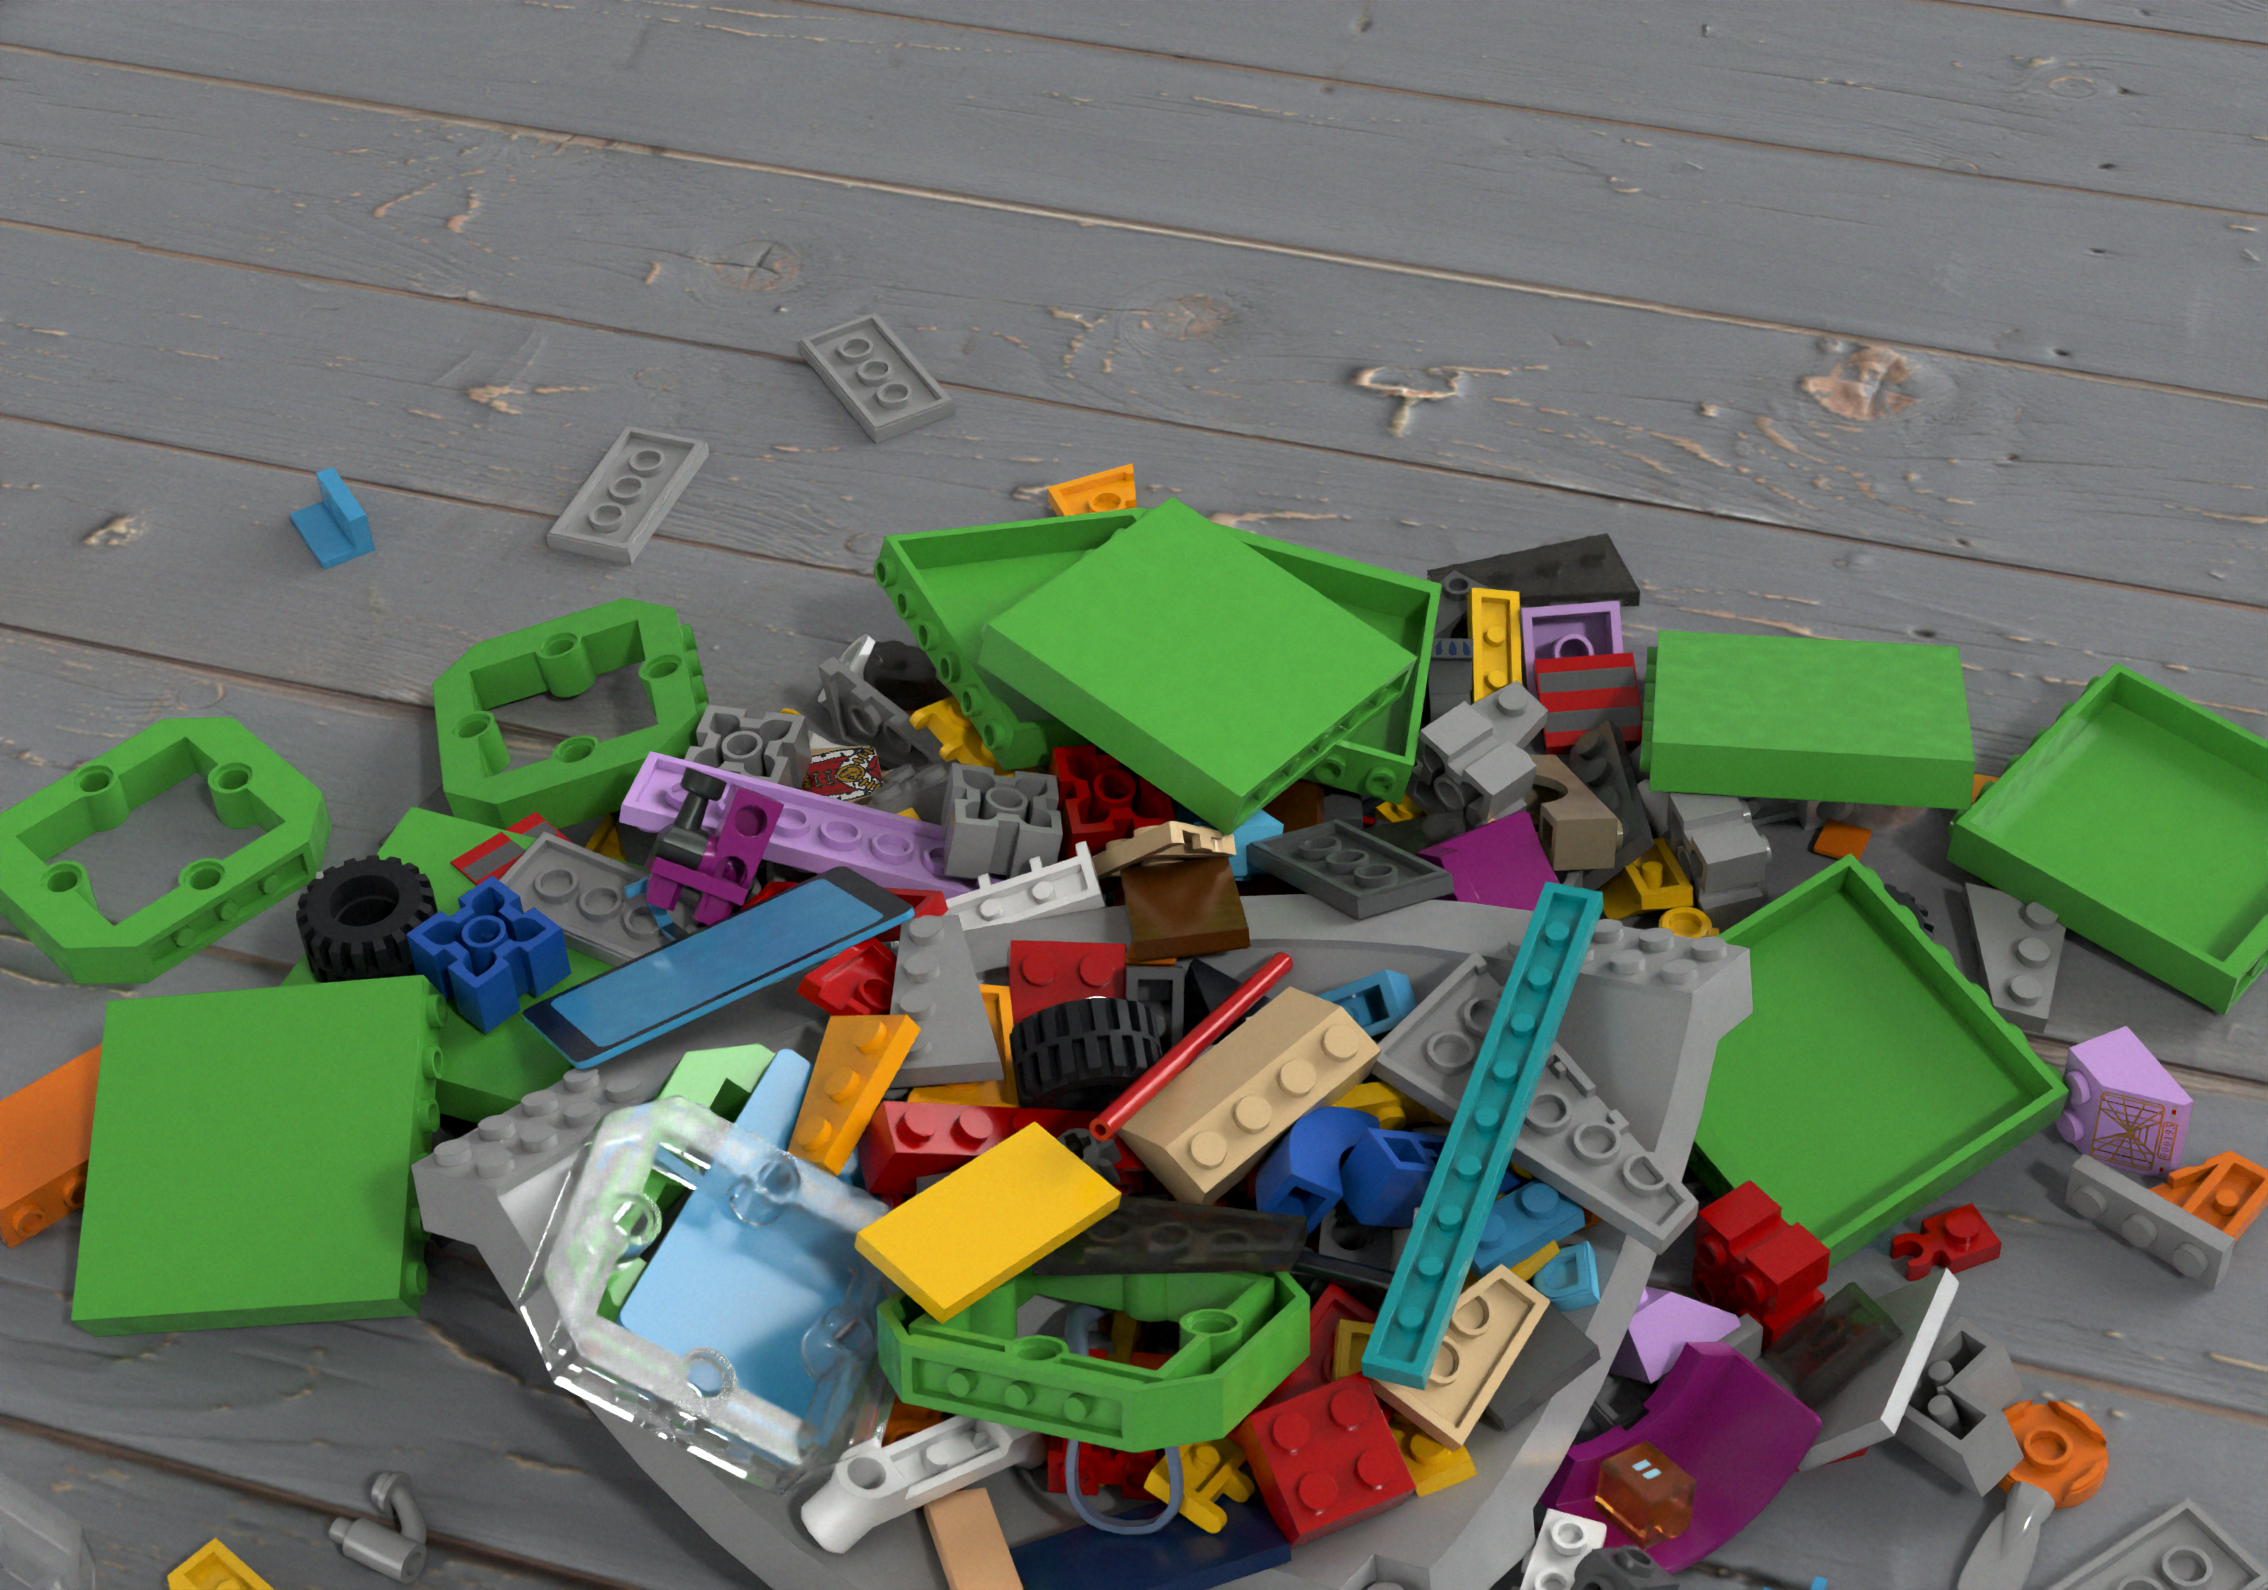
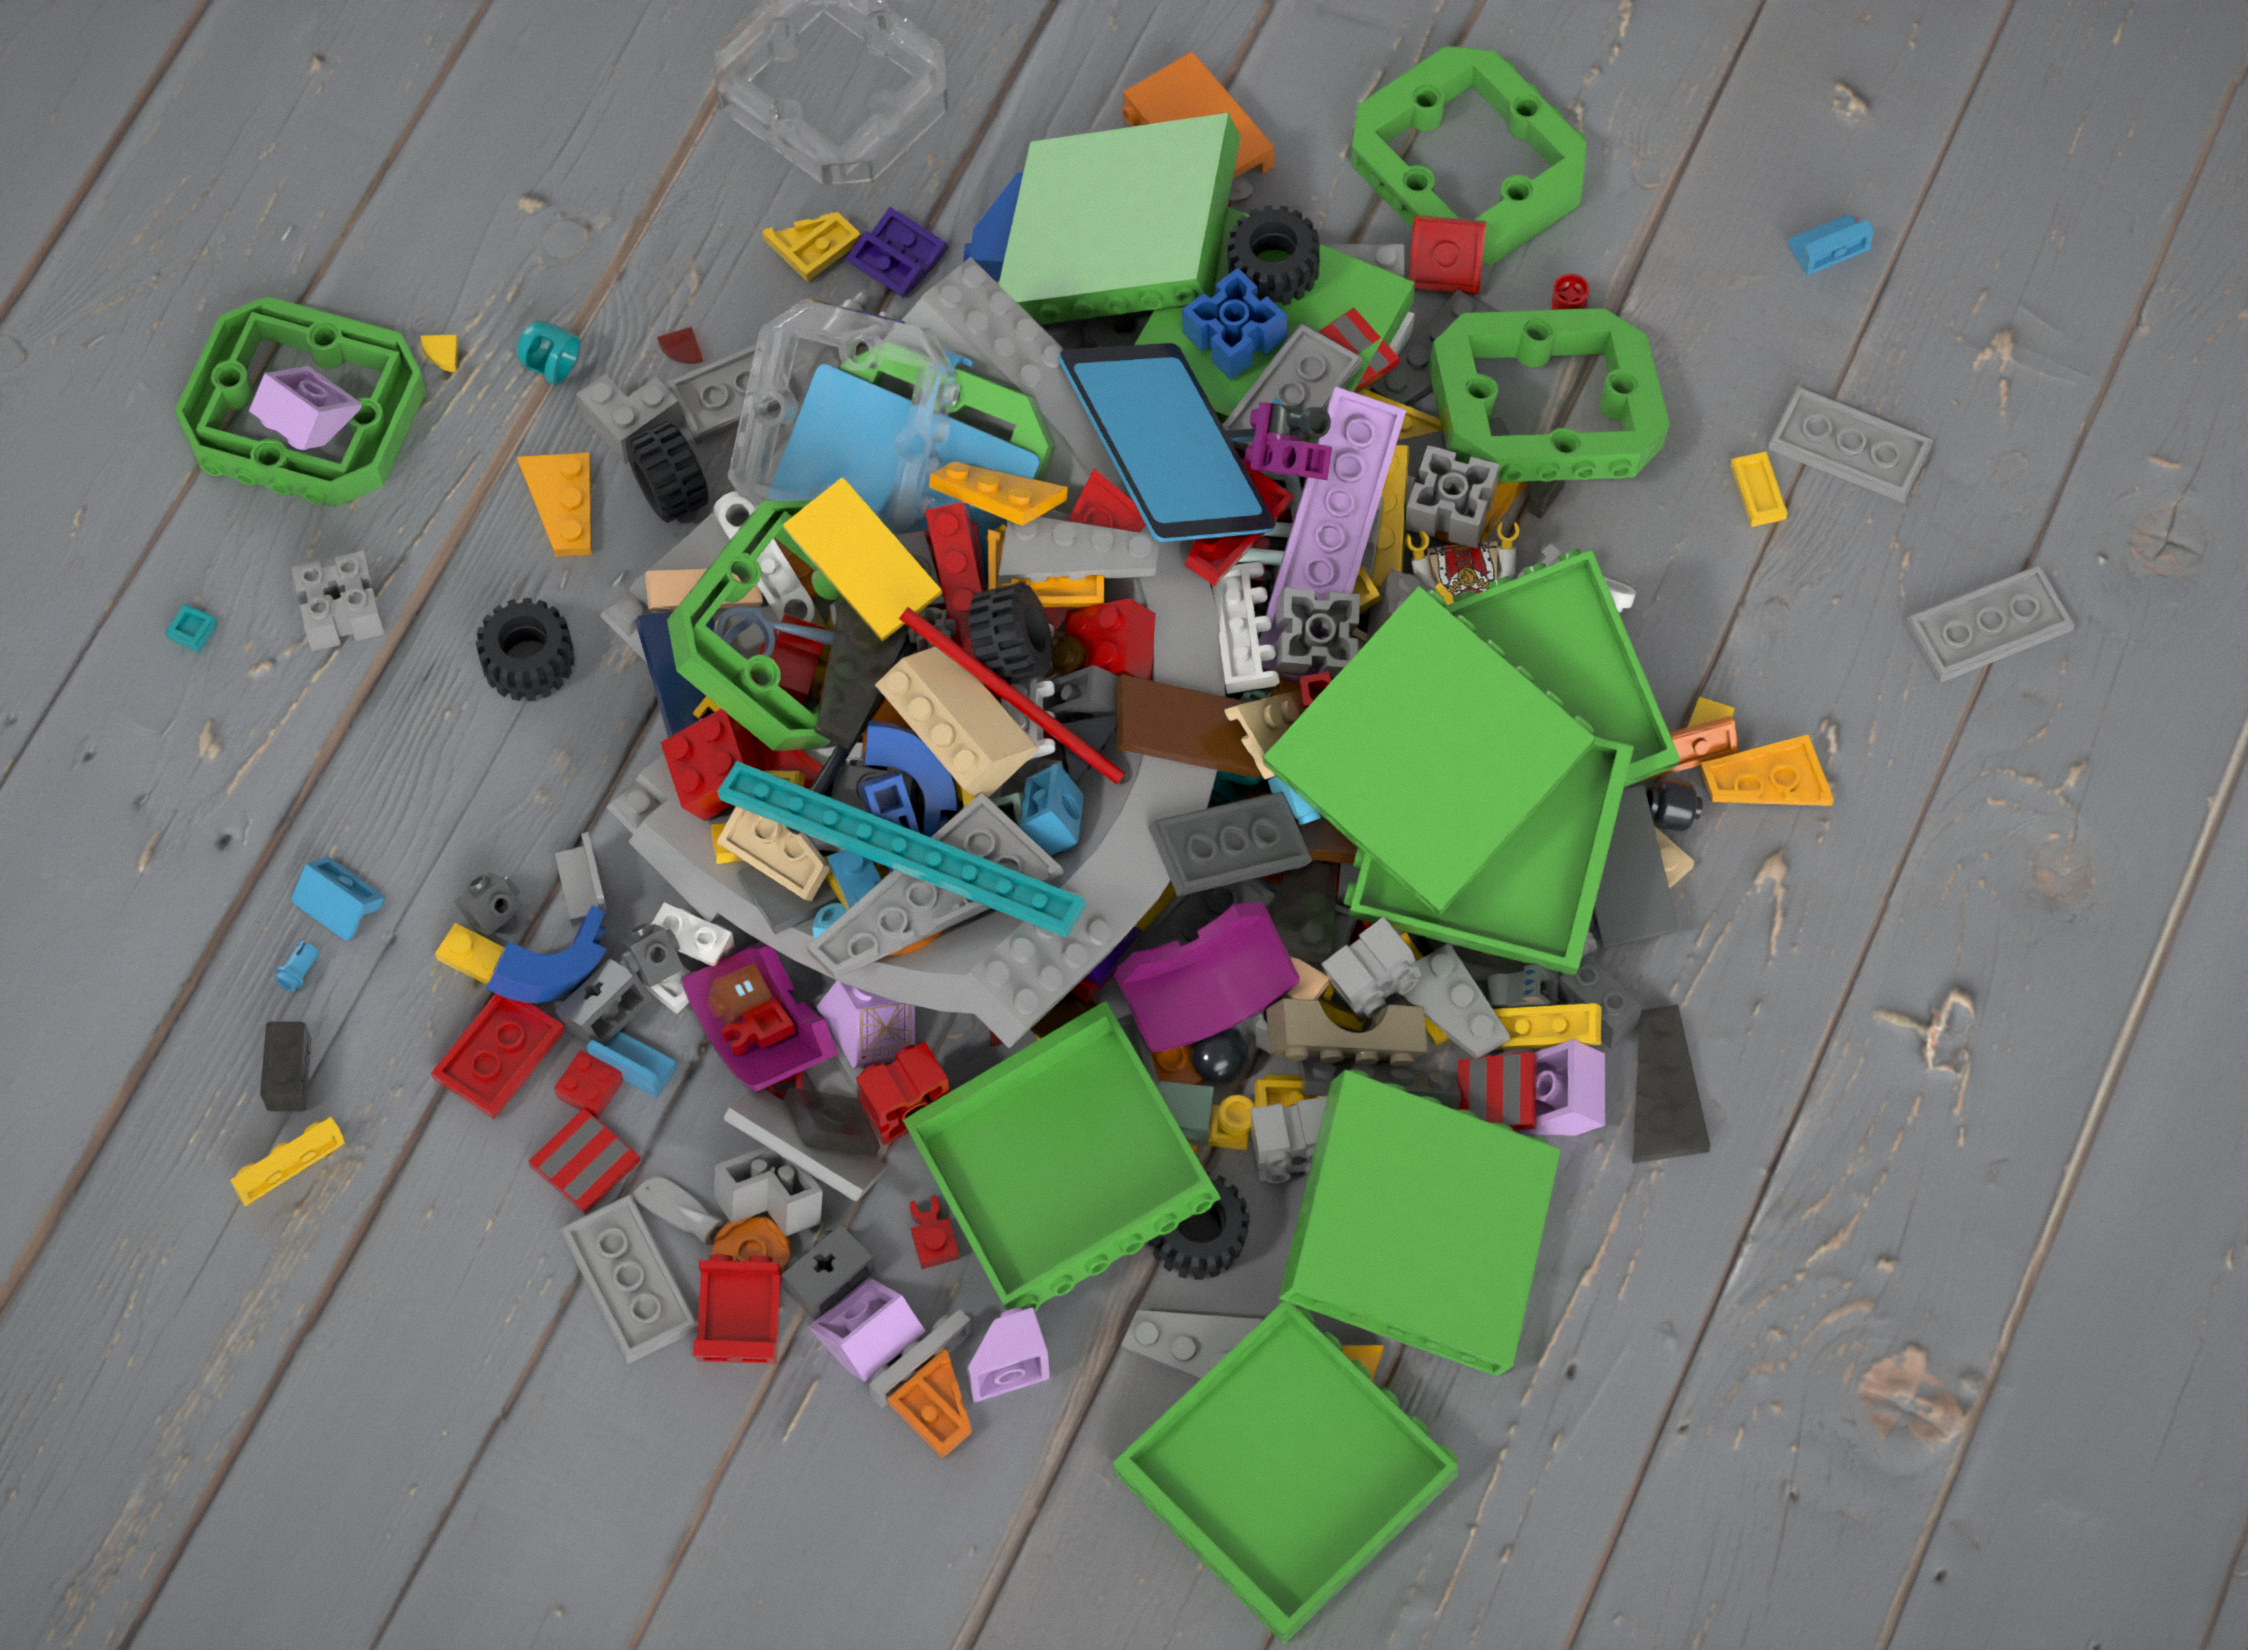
camera: 95 degrees right, 20 degrees up
none -> red panel [693,1254,782,1364]
none -> red plate [721,998,795,1056]
none -> dark grey brick [781,1224,875,1321]
none -> lavender slope [808,1277,926,1382]
none -> dark purple slope [845,207,949,298]
none -> blue slope [963,172,1023,281]
none -> red tile [1408,215,1486,294]
none -> red wheel [1551,274,1589,310]
none -> yellow tile [1730,451,1788,527]

